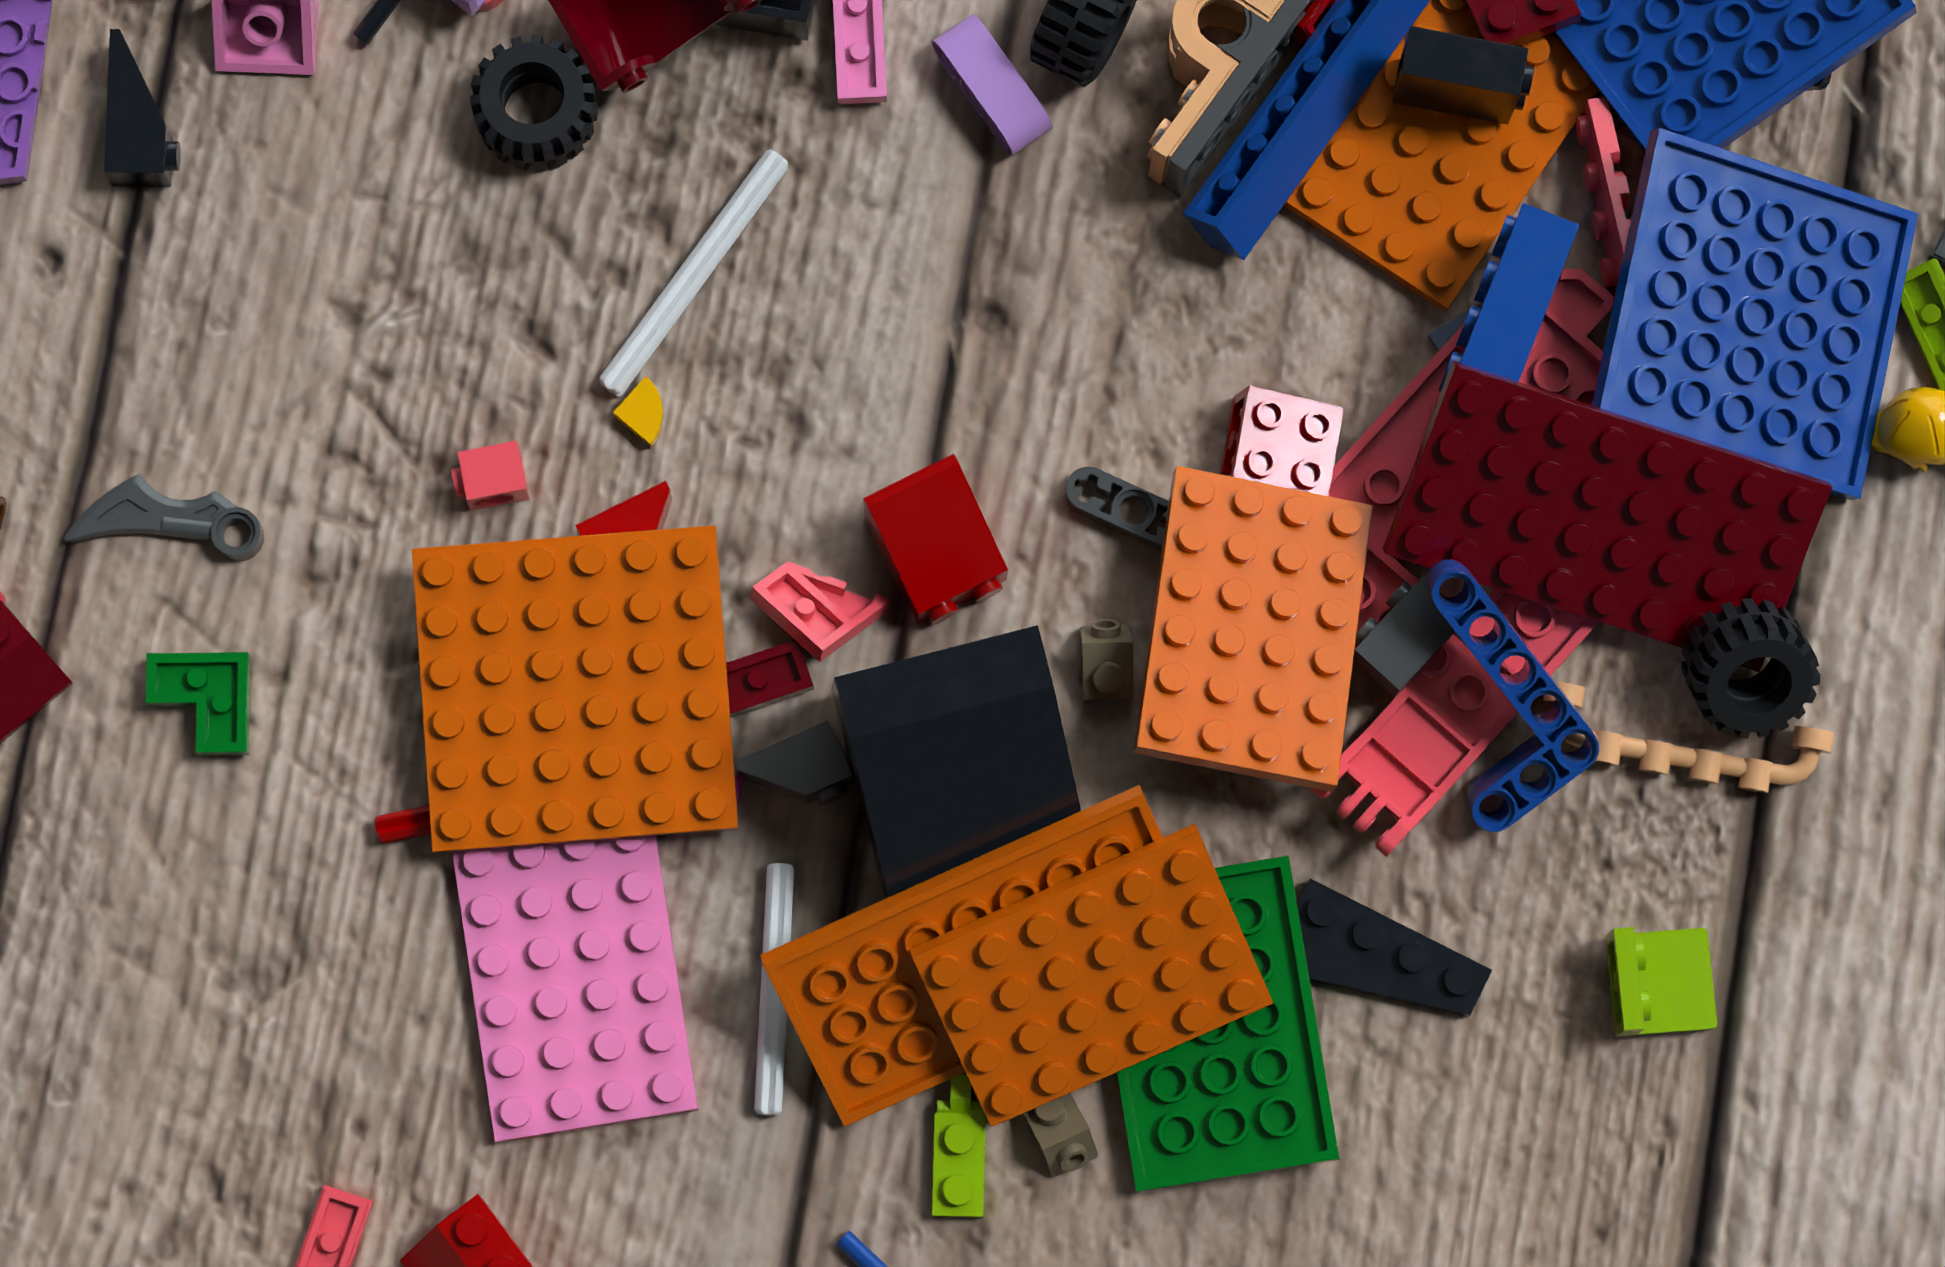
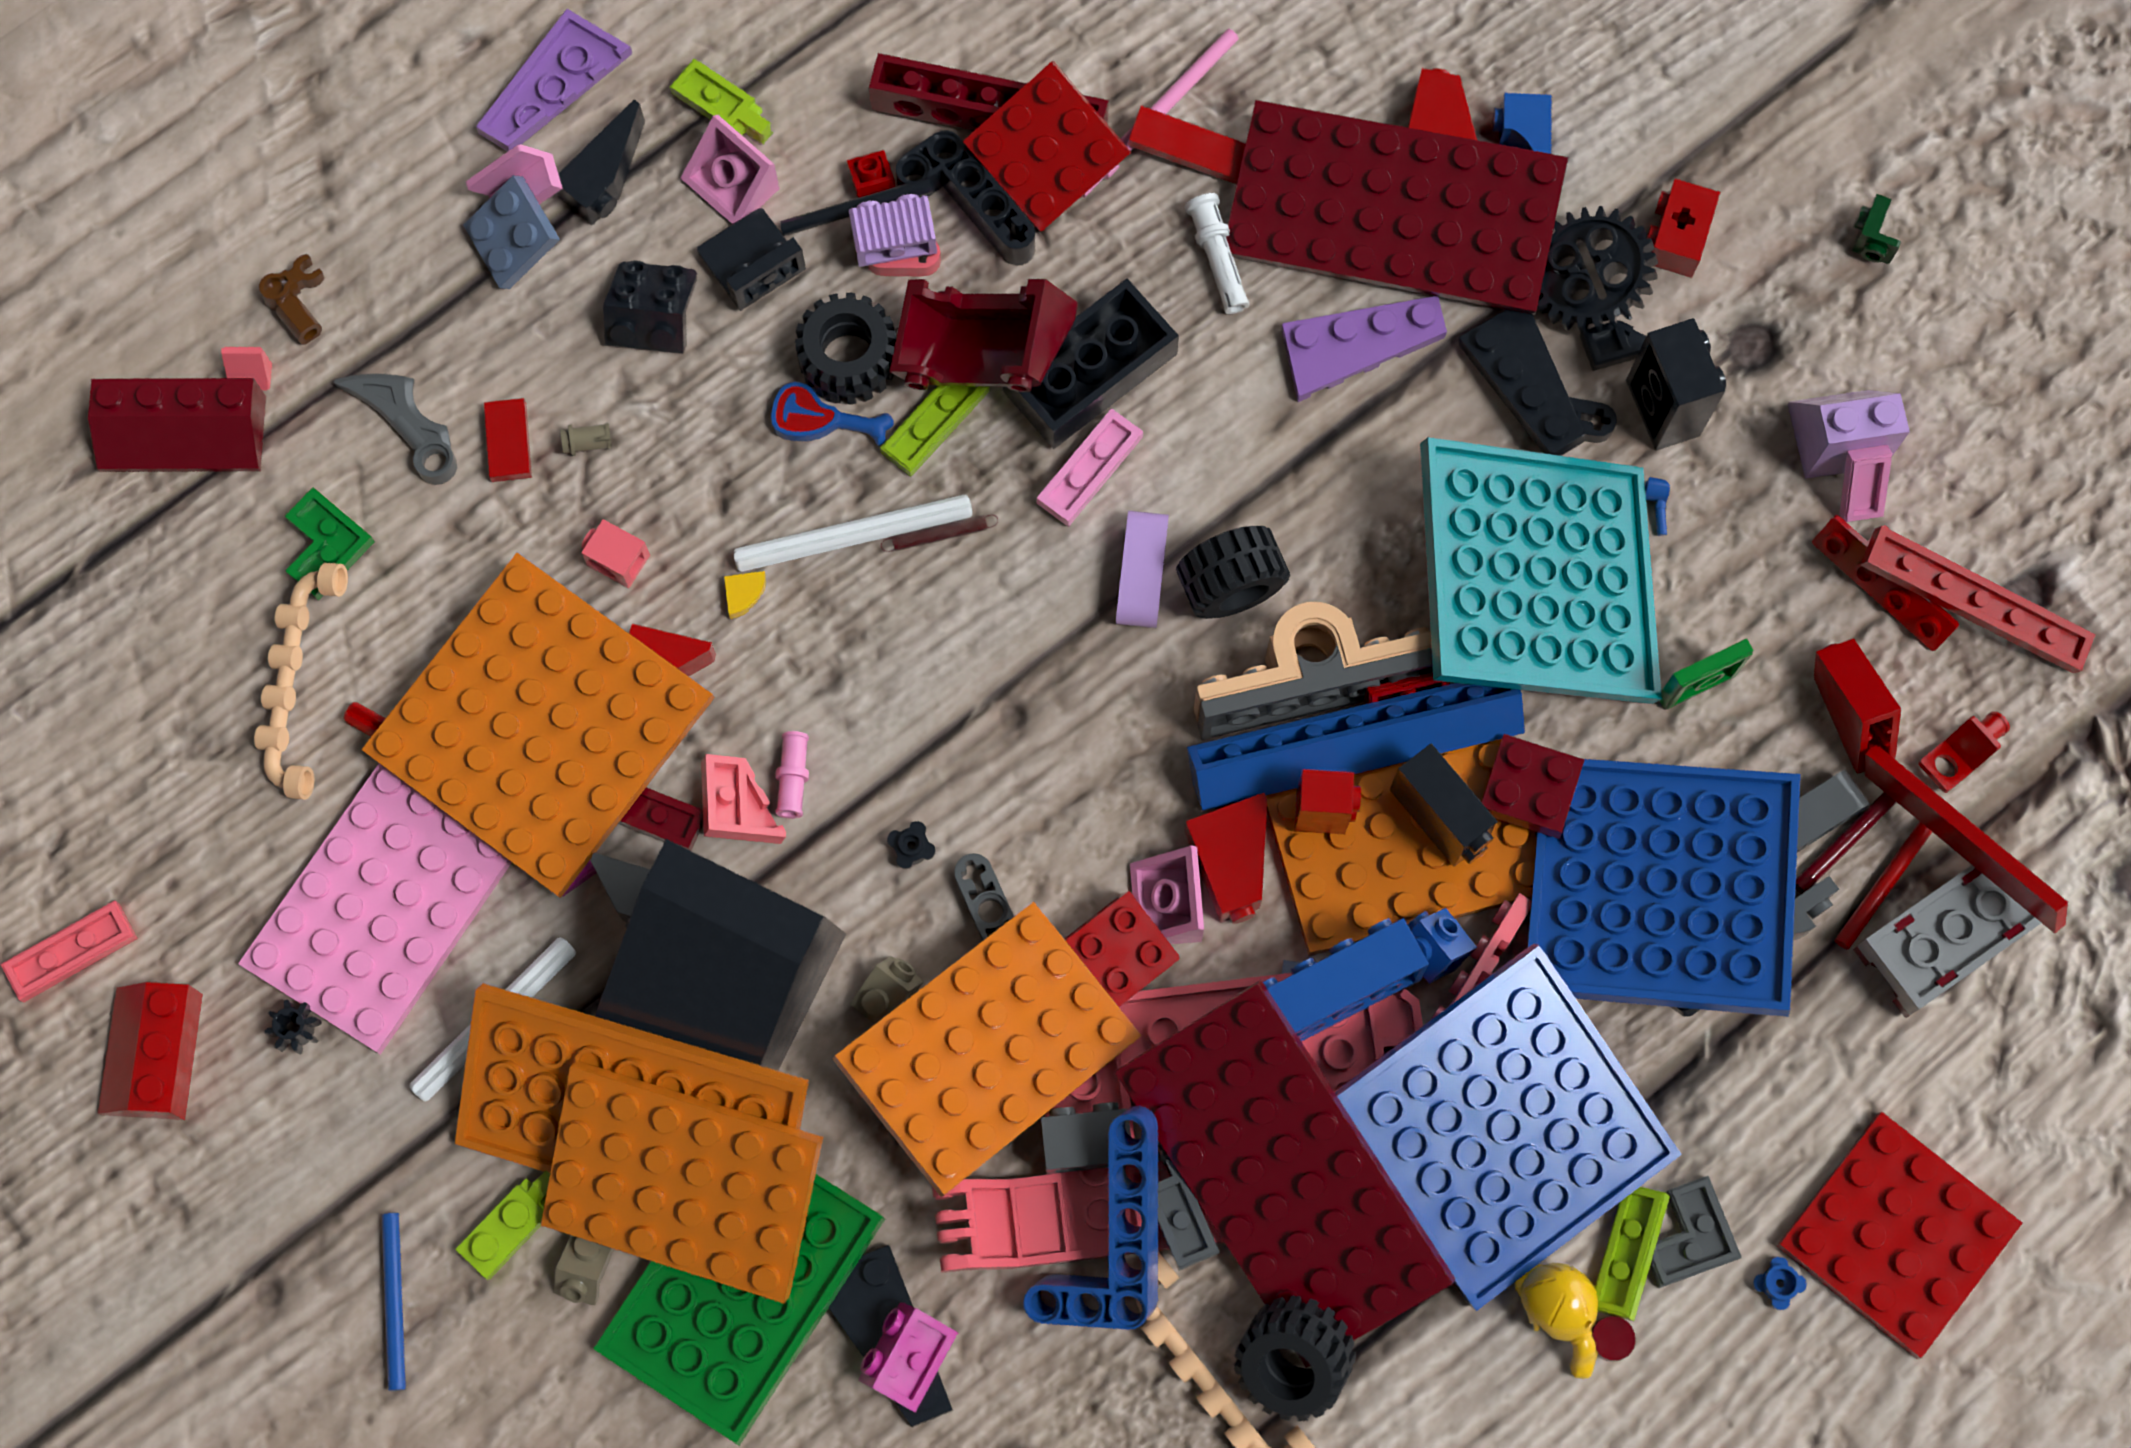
camera: 45 degrees right, 5 degrees down
red slope [863,454,1008,624] -> none
none -> light nougat bar [254,563,348,800]
none -> black gear [264,1000,322,1055]
none -> sand blue plate [463,175,560,289]
none -> bright pink panel [466,144,563,204]
none -> red tile [484,398,532,482]
none -> dark tan pin [560,423,612,456]
none -> black bracket [603,260,697,354]
none -> black bracket [697,208,806,311]
none -> blue piece [771,382,894,446]
none -> bright pink pin [775,731,809,819]
none -> dark pink bracket [858,1302,958,1412]
none -> lime tile [880,385,990,477]
none -> dark red piece [881,515,998,552]
none -> black plate [887,821,936,869]
none -> bright pink slope [1130,846,1204,944]
none -> dark grey hinge [1137,1145,1220,1271]
none -> red slope [1184,793,1267,924]
none -> red brick [1294,769,1361,835]
none -> blue brick [1408,908,1477,984]

